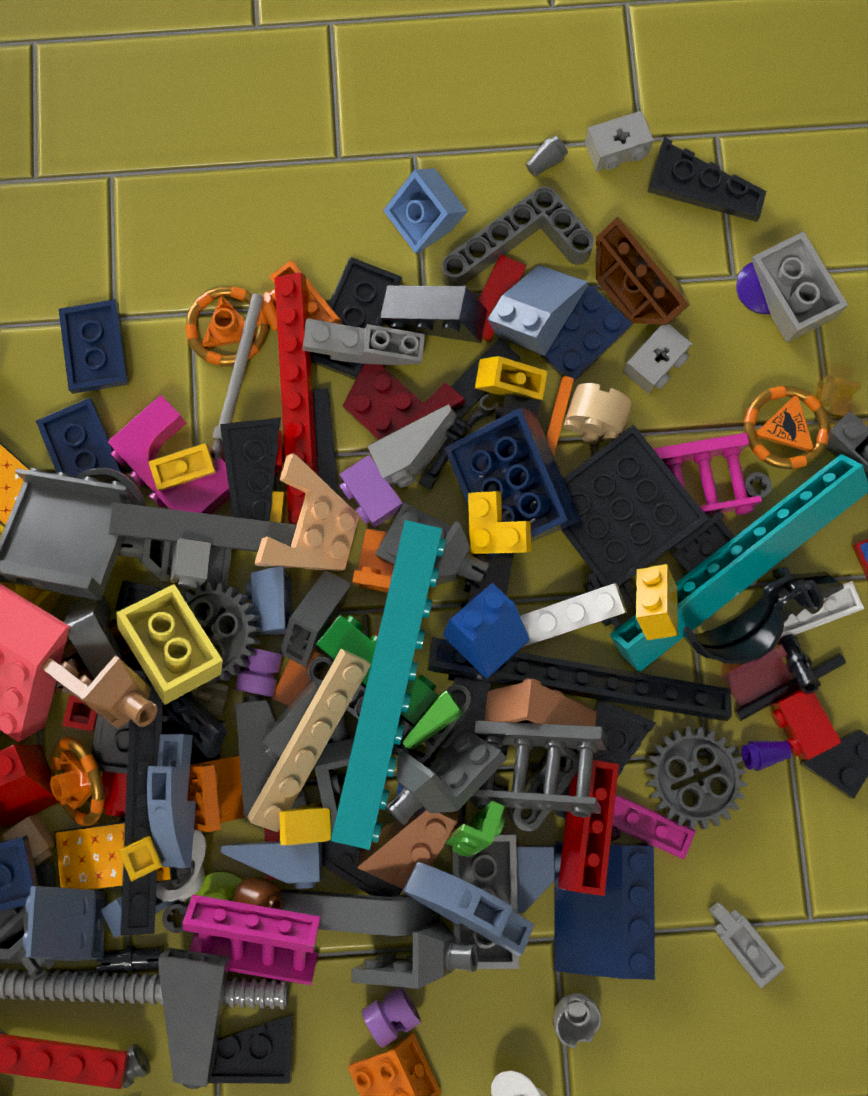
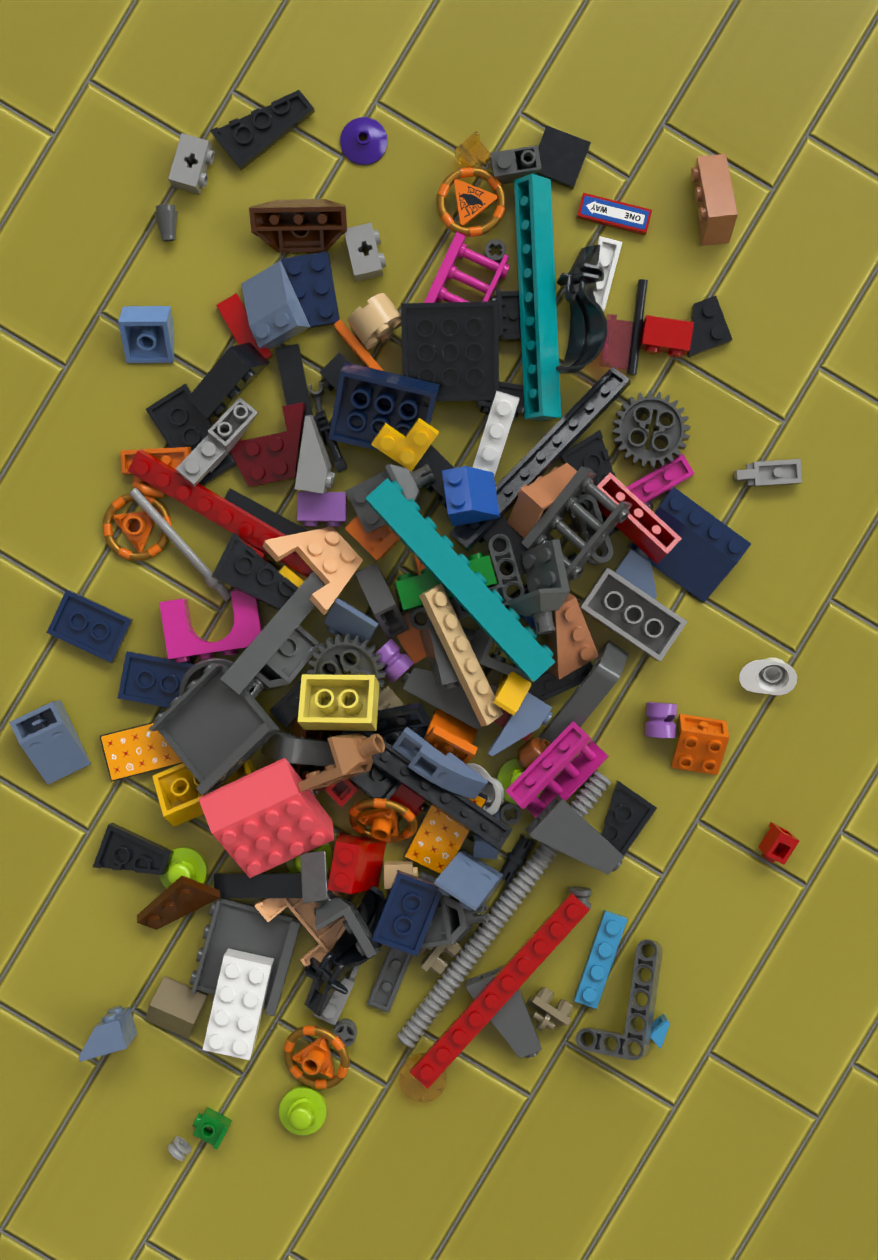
camera: 55 degrees left, 10 degrees up
yellow tile [118,836,163,882] -> none
yellow panel [149,443,217,491] -> none
light grey brick [170,538,211,589] -> none
dark grey plate [351,922,479,989] -> none
sand blue slope [402,862,535,956] -> none
bright green slope [403,690,464,749] -> none
dark grey beam [442,187,594,286] -> none
bright green bracket [445,801,505,857] -> none
yellow brick [475,356,548,400] -> none
light grey hair [553,993,602,1049] -> none
yellow brick [636,564,678,640] -> none
dark purple cone [741,741,791,772] -> none
light grey slope [752,231,848,343] -> none
black pin [778,634,821,694] -> none

